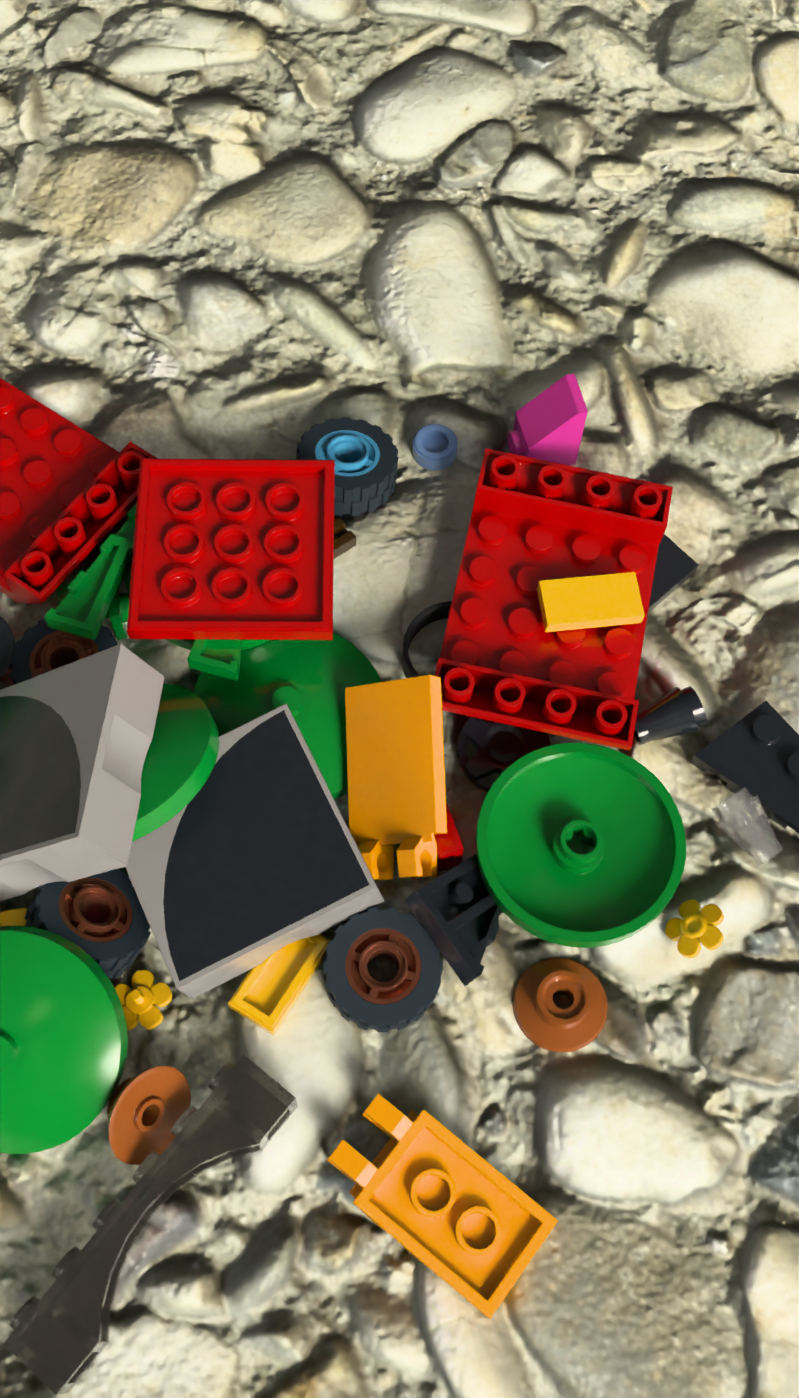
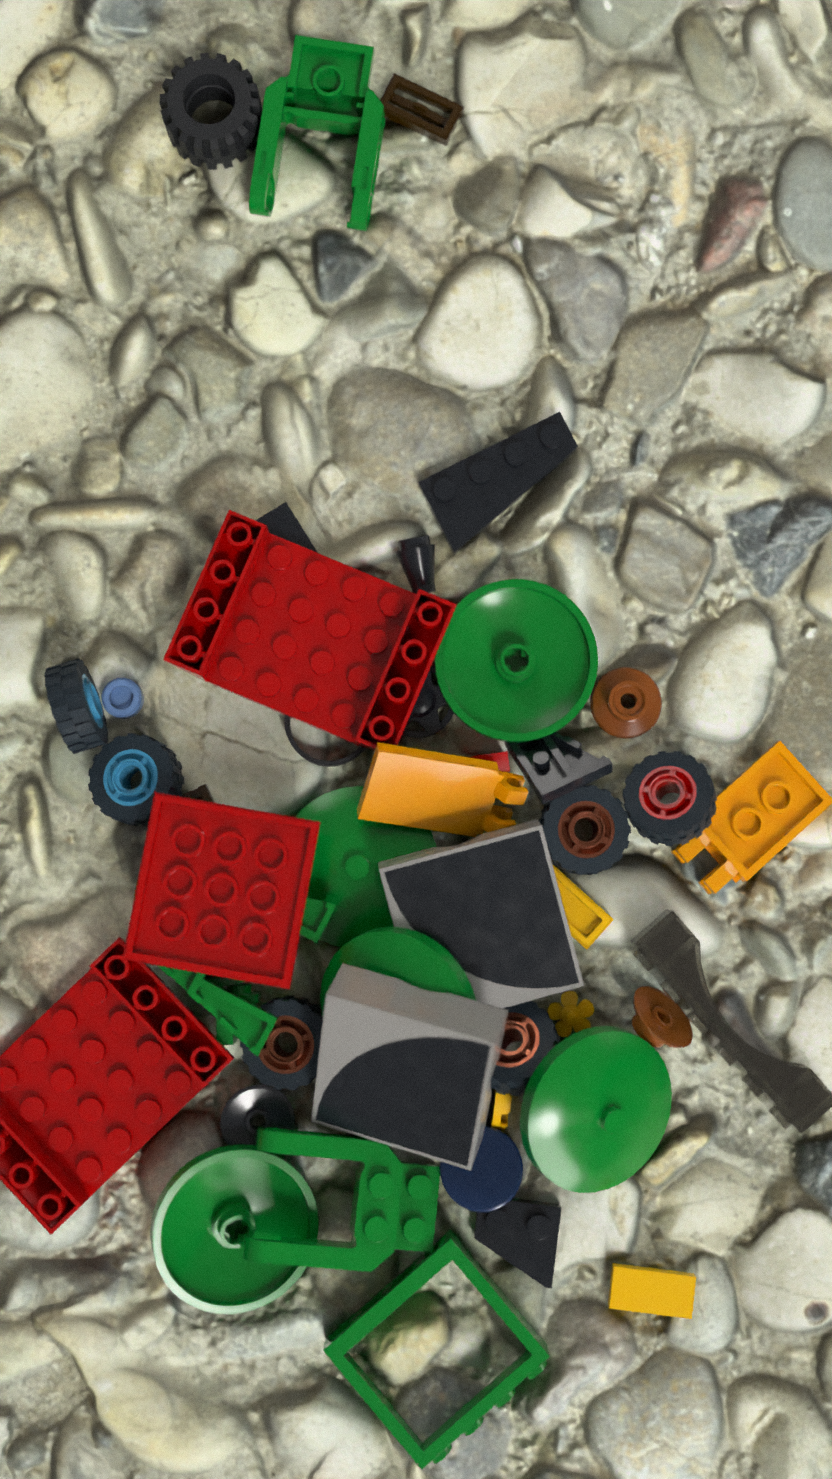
camera: 75 degrees left, 20 degrees up
dark pink slope [507,374,588,465] -> none
yellow tile [537,572,645,632] -> none
yellow plant [665,899,724,958] -> none
clear cone [712,787,783,866] -> none
none -> black wheel [44,658,108,754]
none -> black wheel [622,751,717,846]

